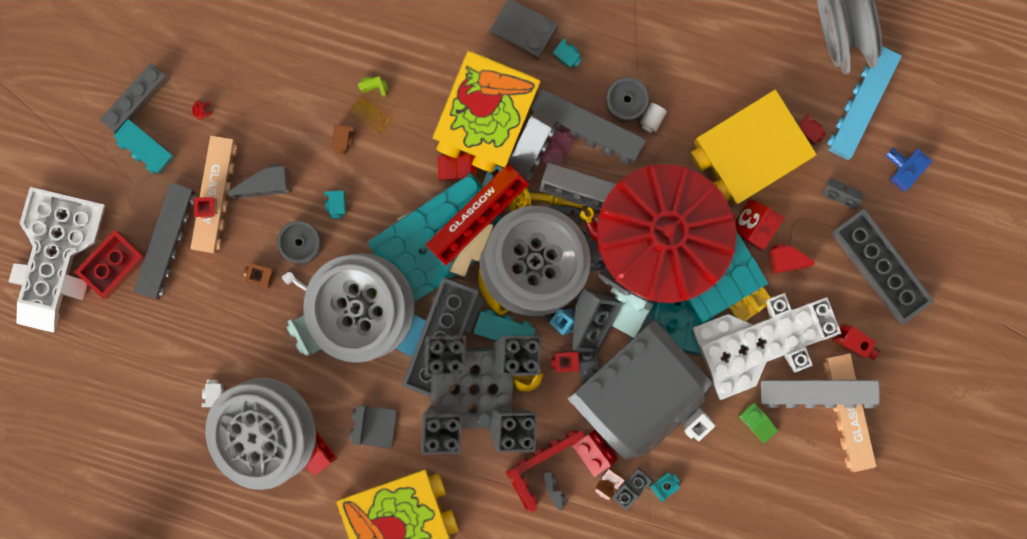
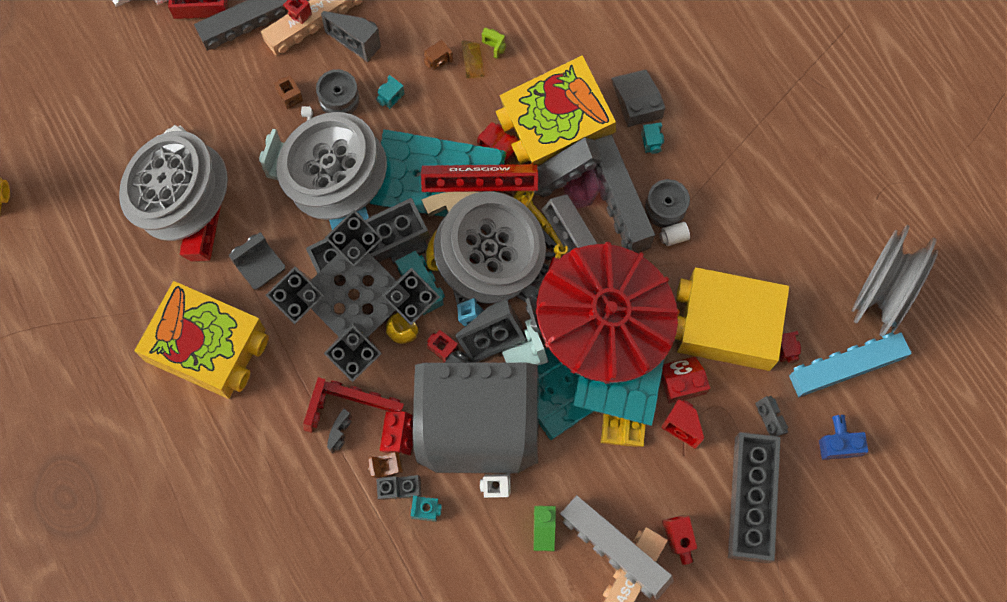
camera: 35 degrees right, 15 degrees down
white piece [692,293,841,400] -> none

